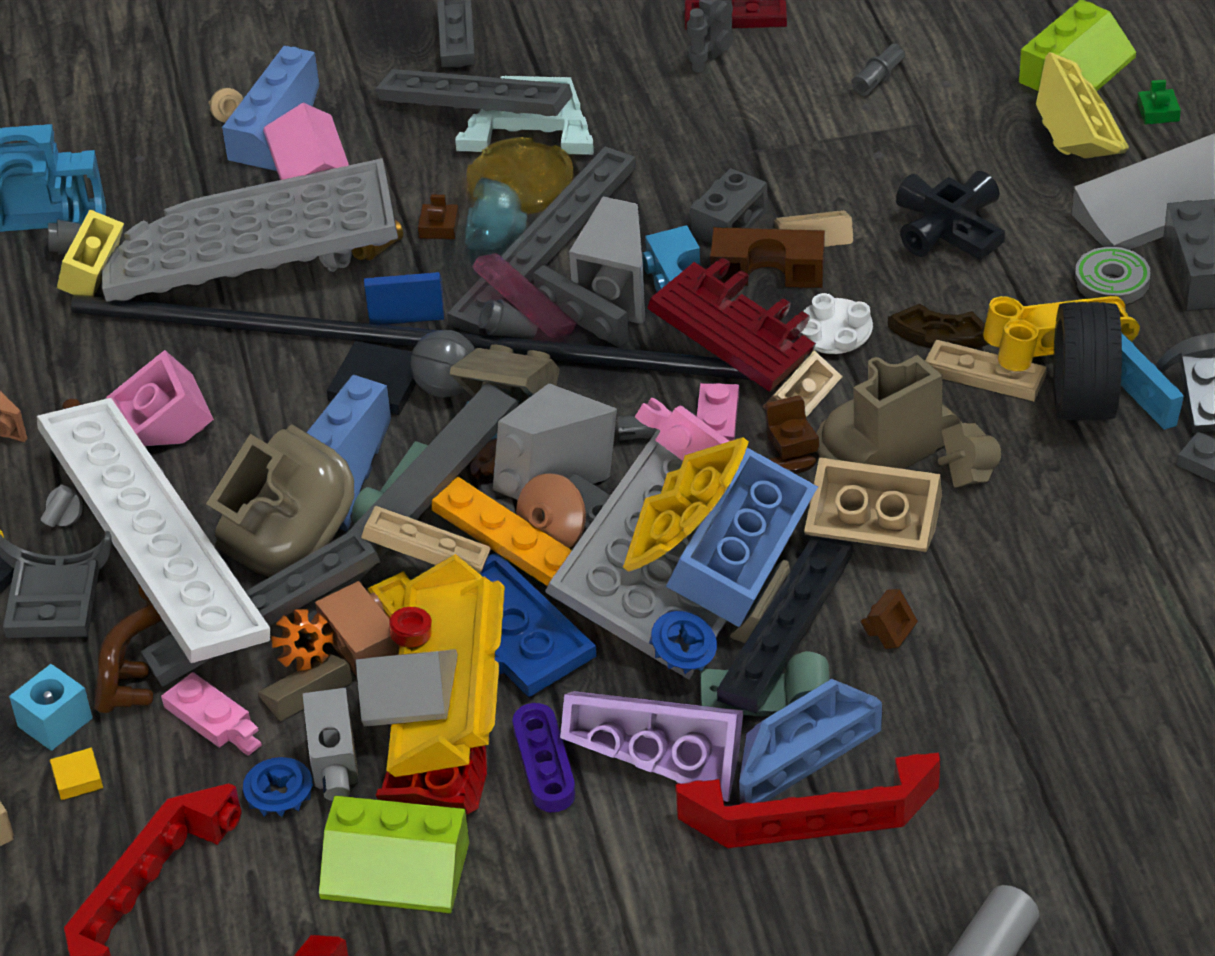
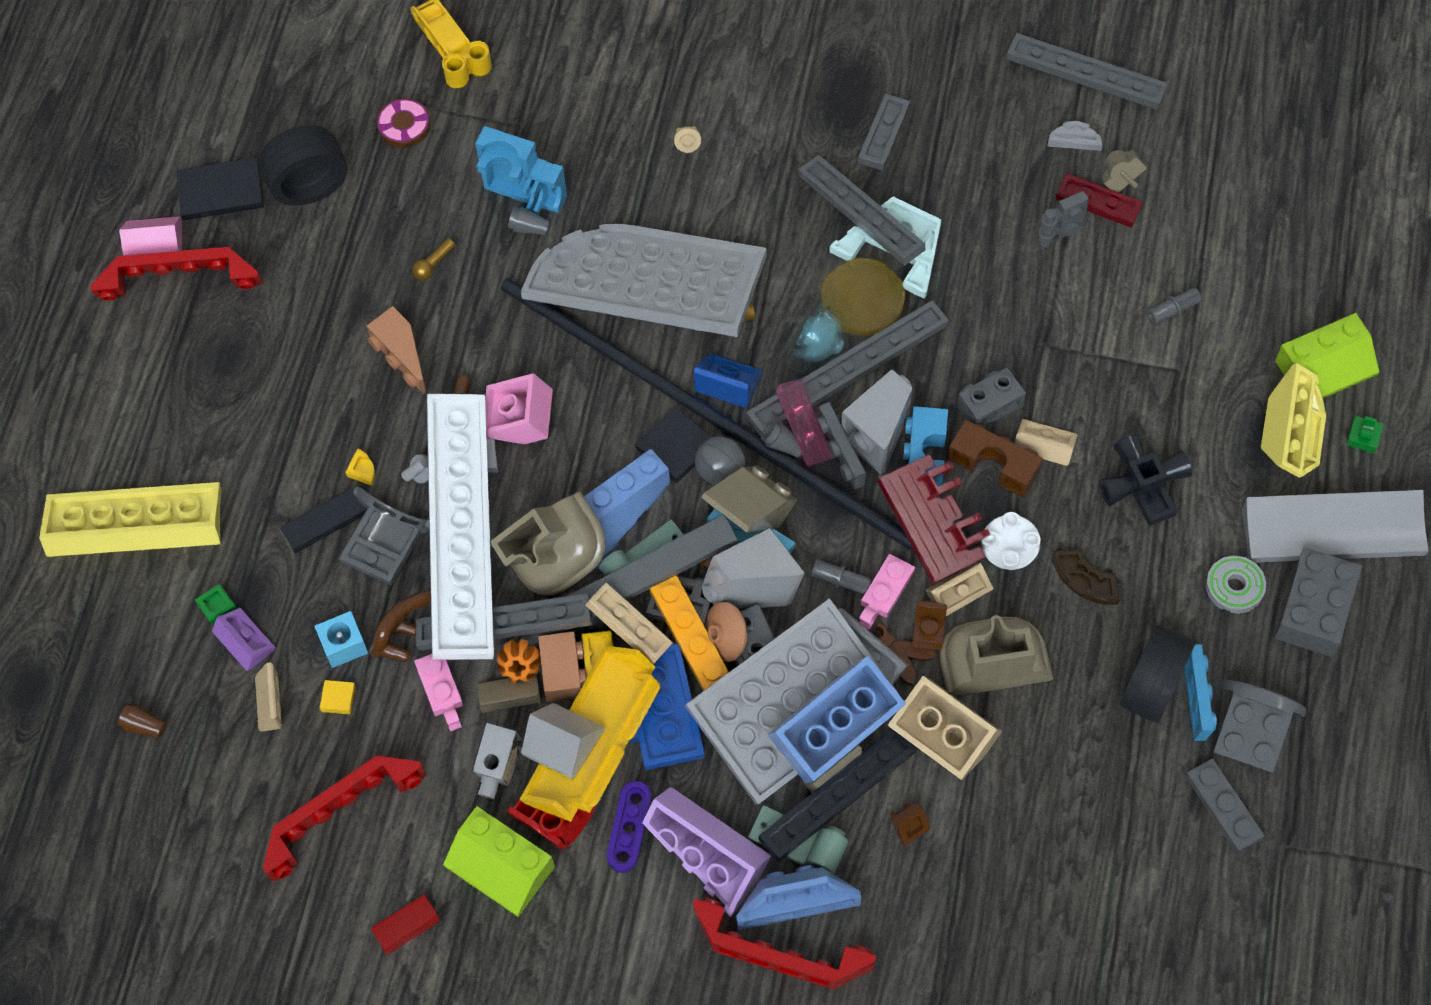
camera: 25 degrees right, 20 degrees up
light yellow brick [57,210,124,296] -> none
medium blue wedge [222,46,319,171] -> none
blue gear [243,757,313,817] -> none
bright pink slope [263,103,349,180] -> none
red tile [389,607,432,647] -> none
reddish brown tile [418,194,459,239] -> none
yellow brick [623,437,749,572] -> none
bright pink plate [635,398,729,461] -> none
blue gear [649,611,717,674] -> none
tan tile [925,340,1047,402] -> none
dark tan piece [938,423,1001,488] -> none
yellow piece [983,296,1140,371] -> none

